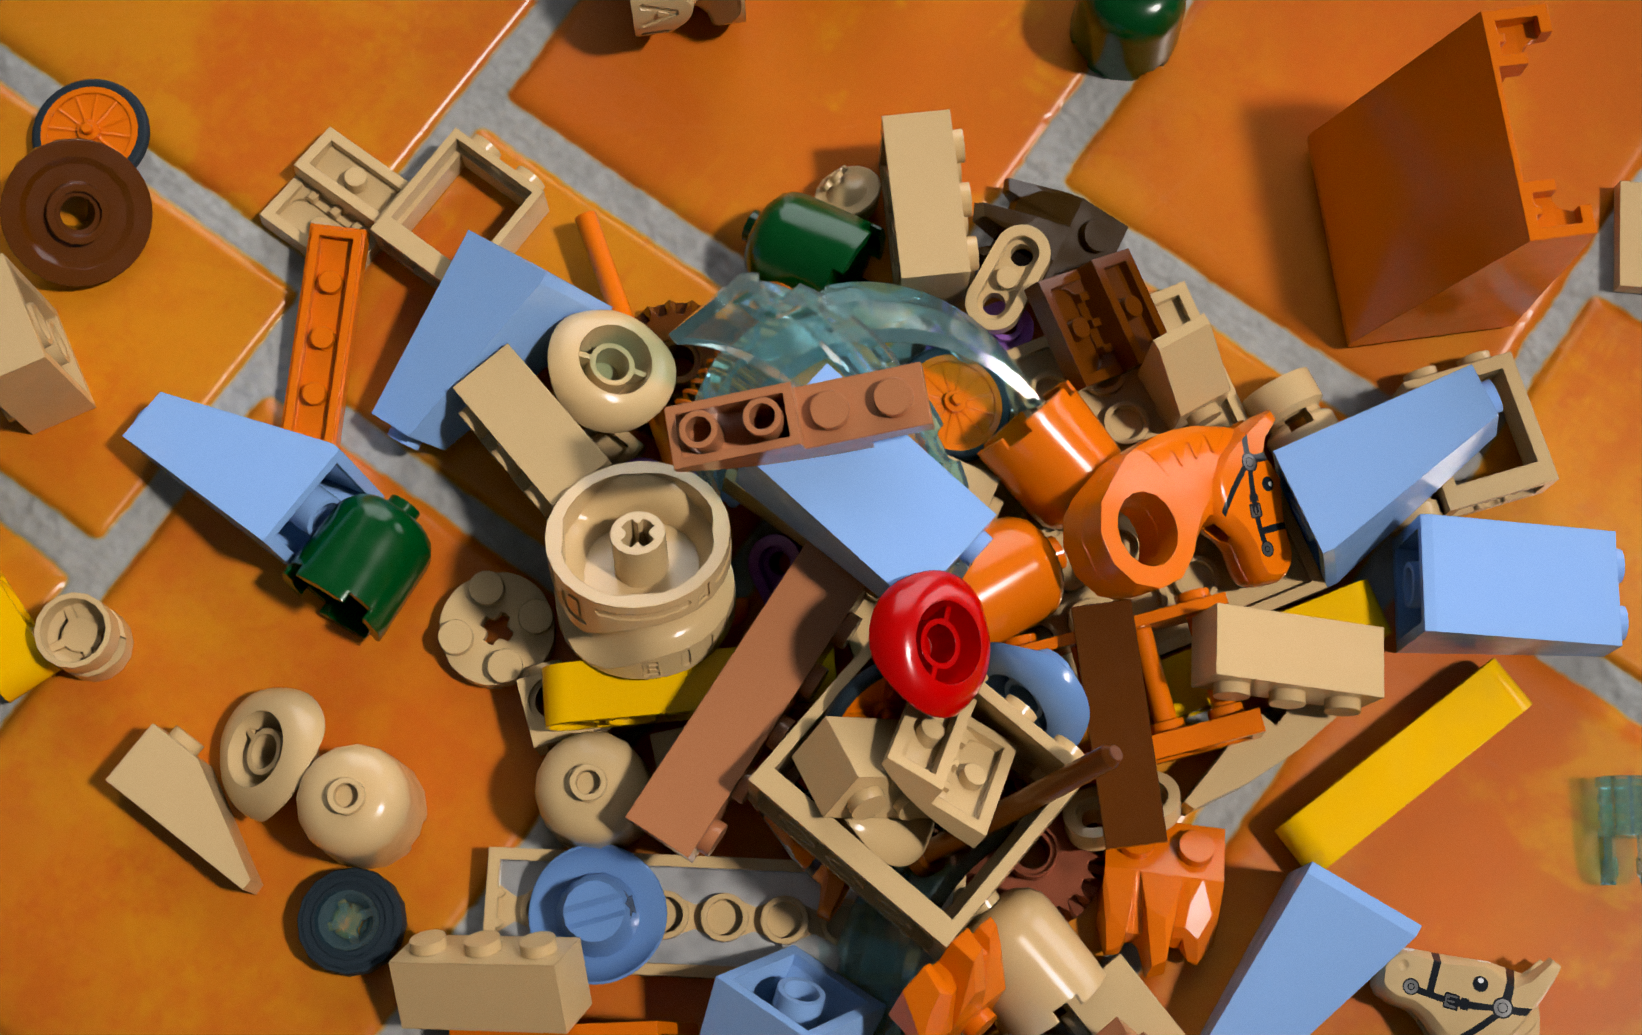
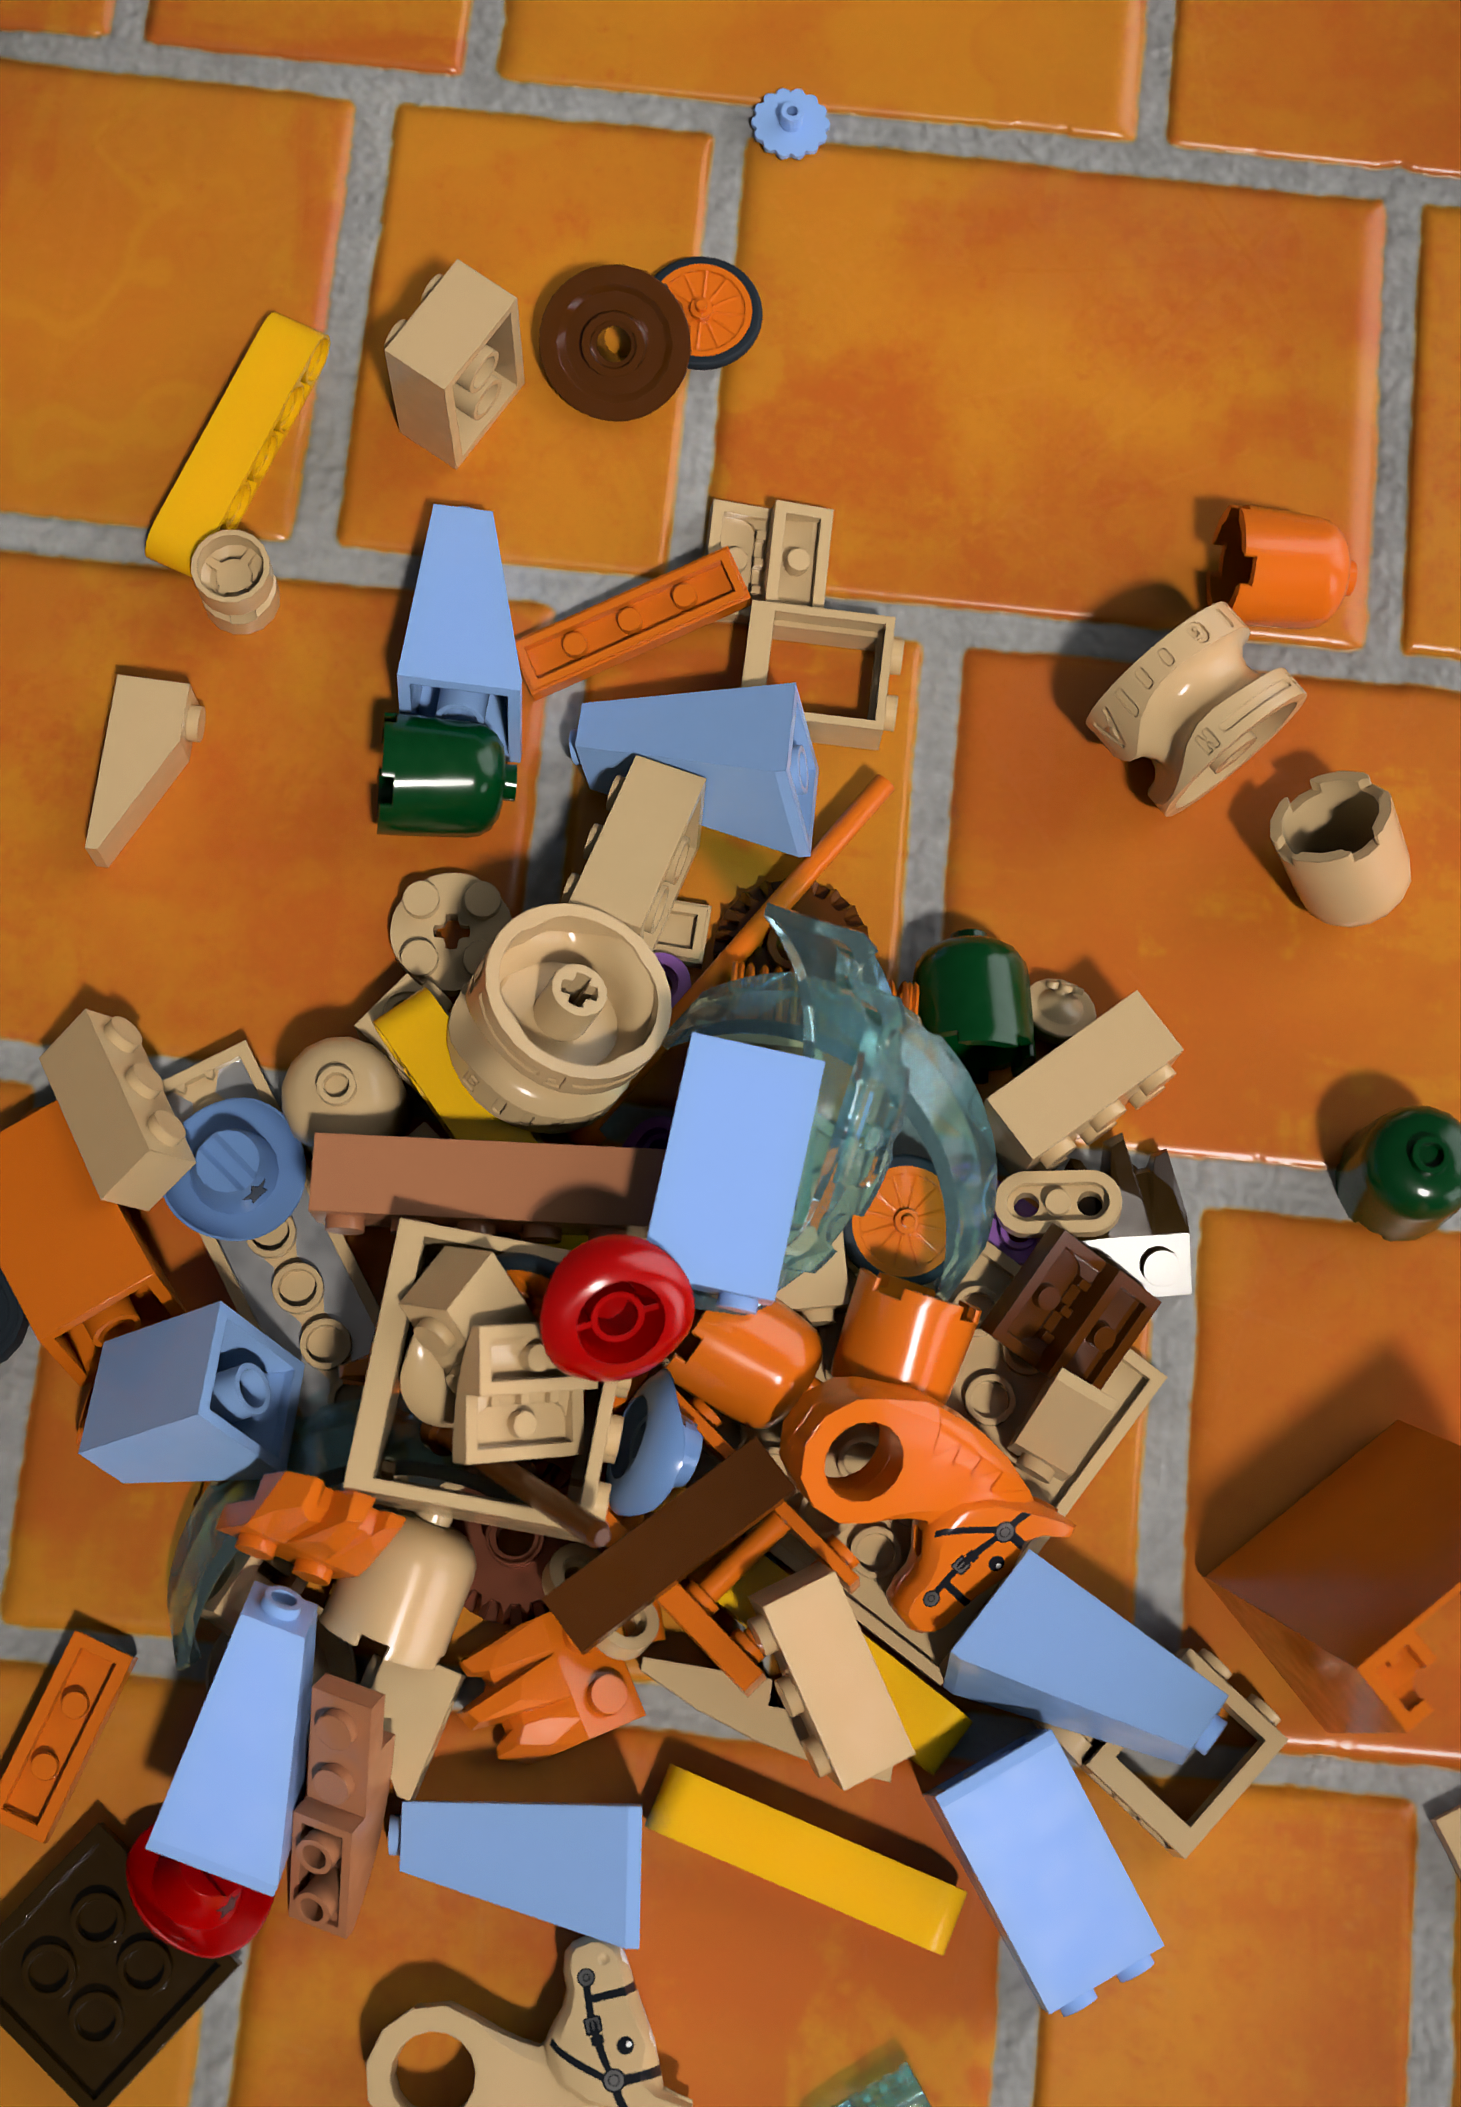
camera: 55 degrees right, 0 degrees up
tan hat [220,687,325,822] -> none
tan cylinder [296,744,428,870] -> none
black wheel [297,867,407,977] -> none
tan hat [547,310,676,433] -> none
nougat slope [664,362,934,472] -> none
tan wheel [1242,367,1339,459] -> none

